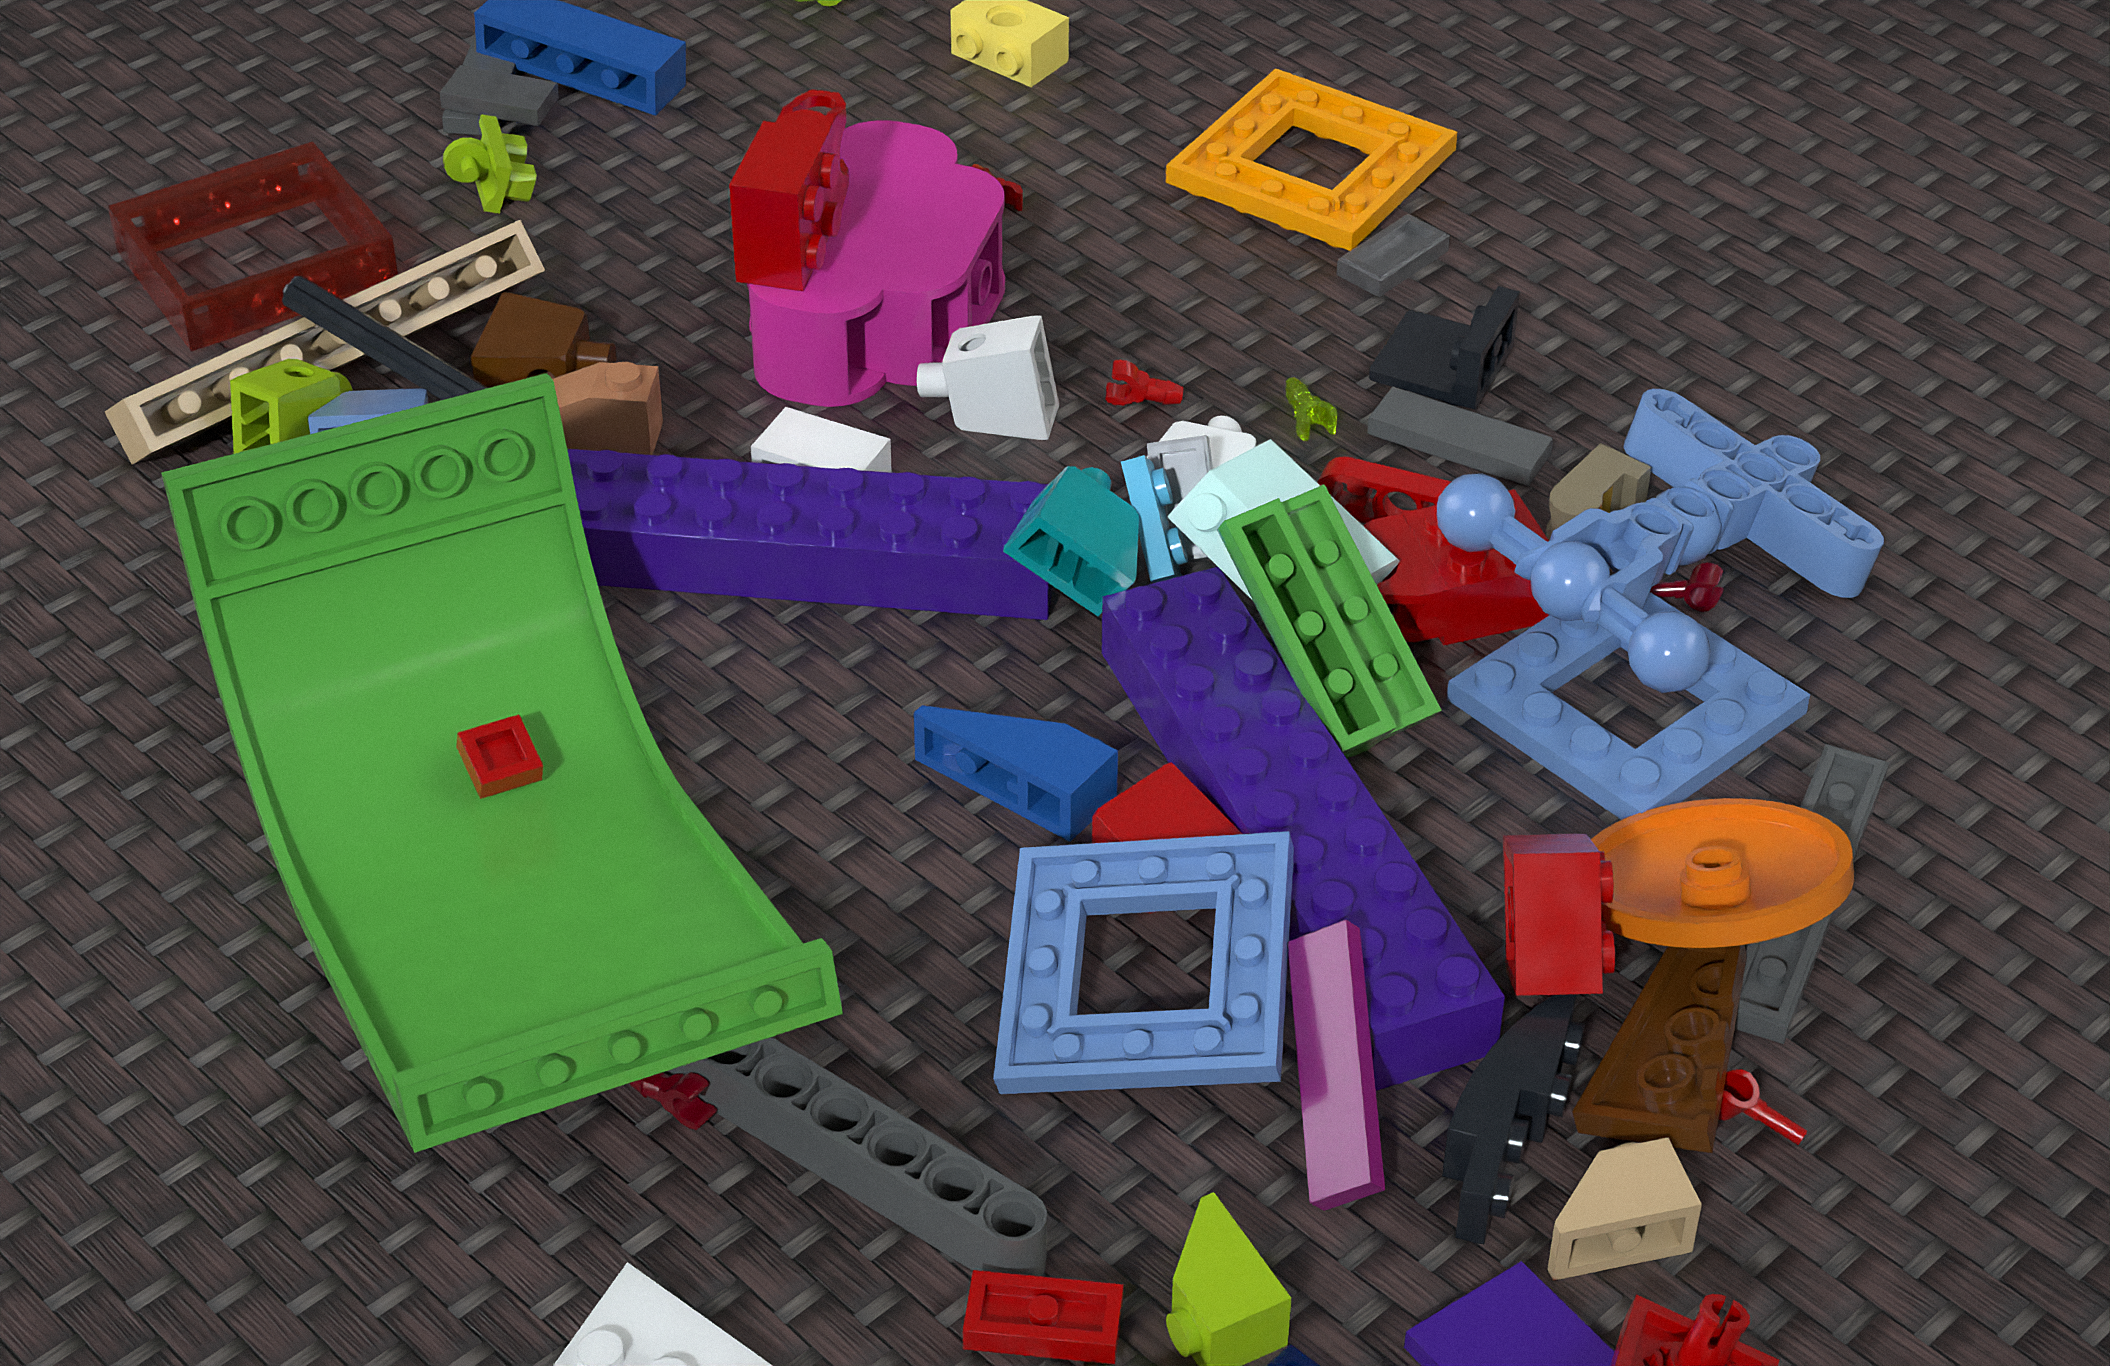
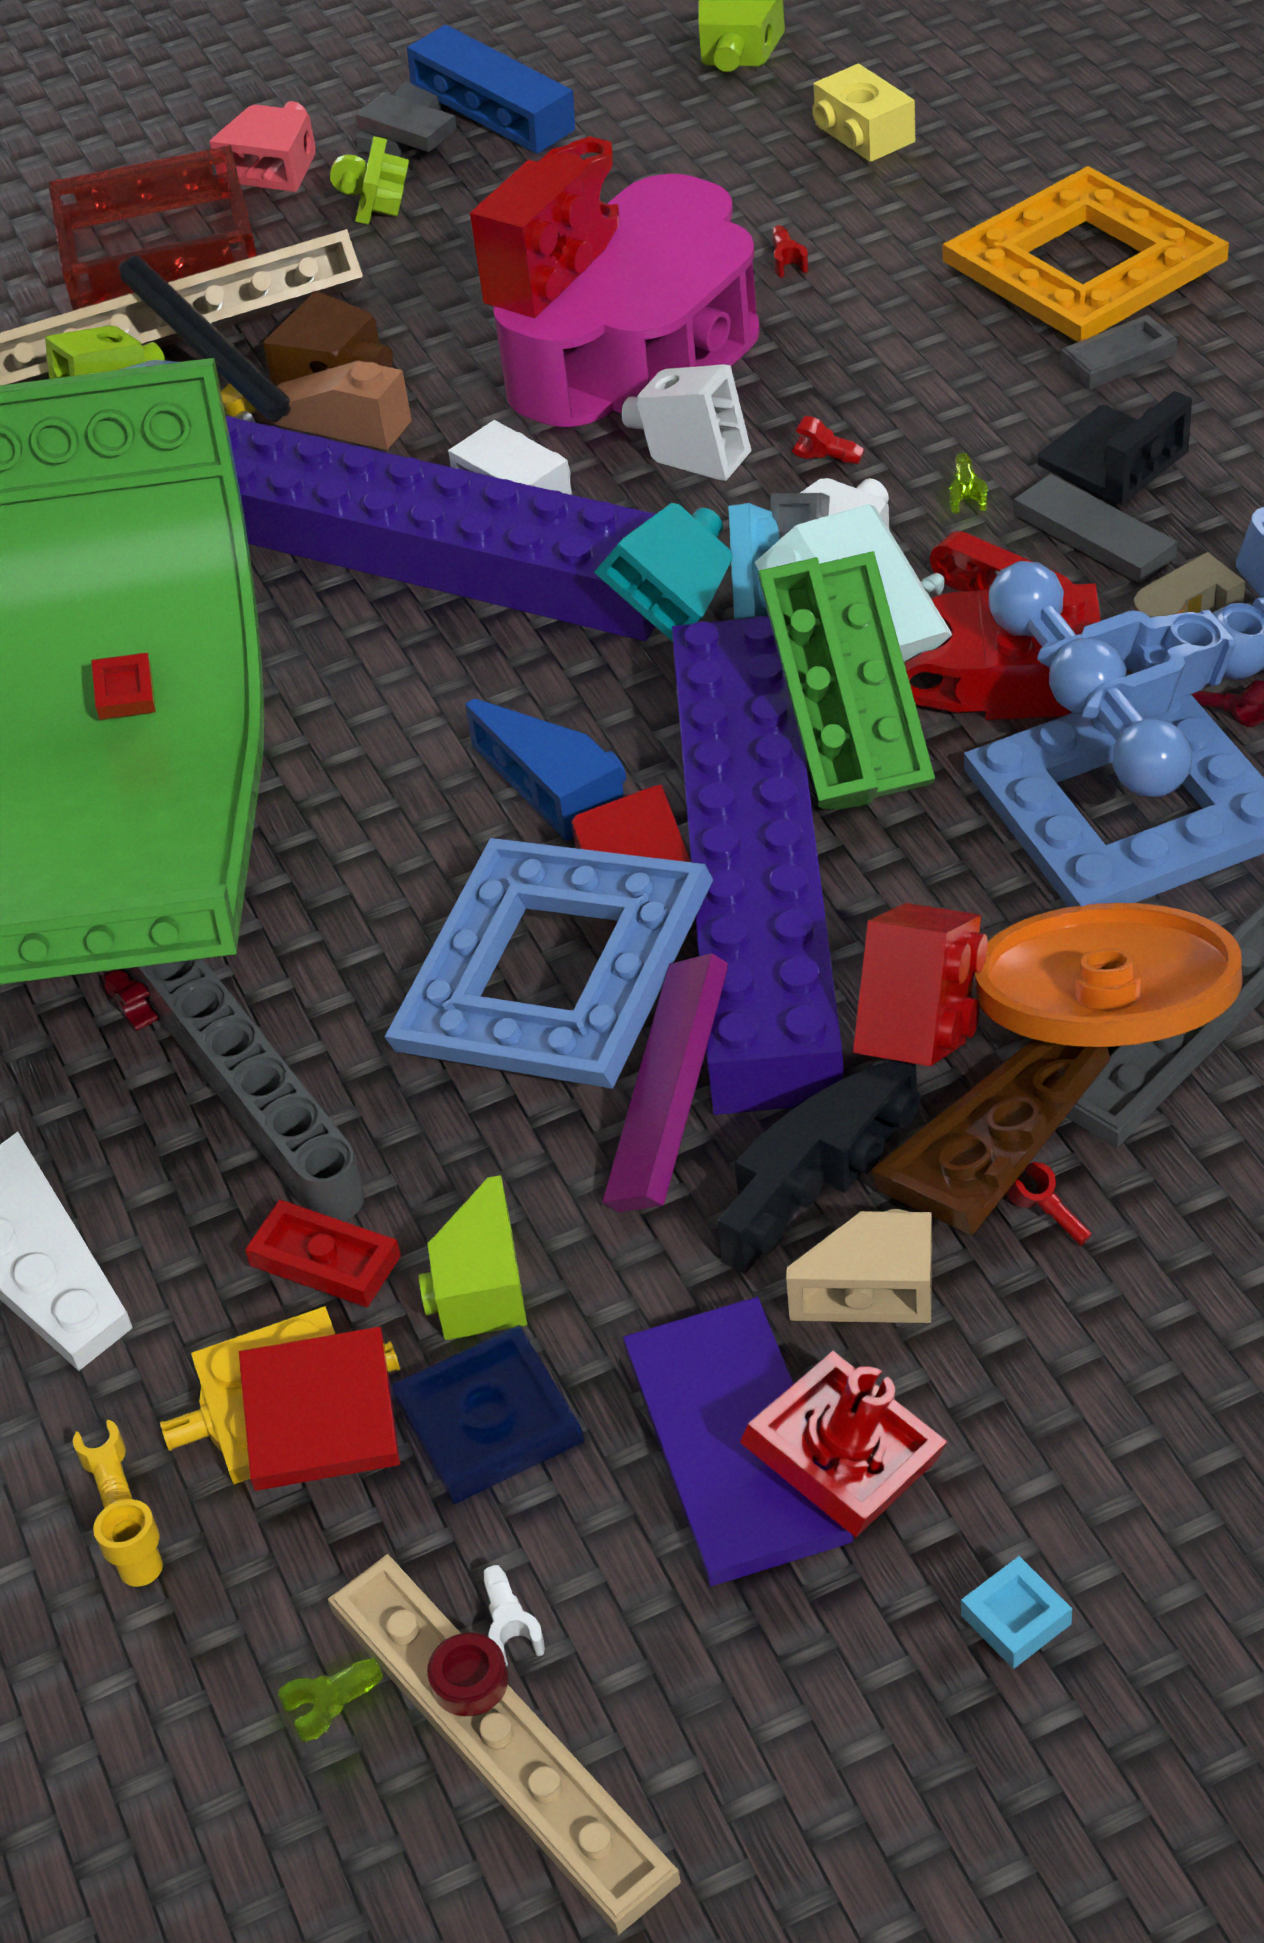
camera: 25 degrees right, 5 degrees up
none -> coral torso [209,101,316,192]

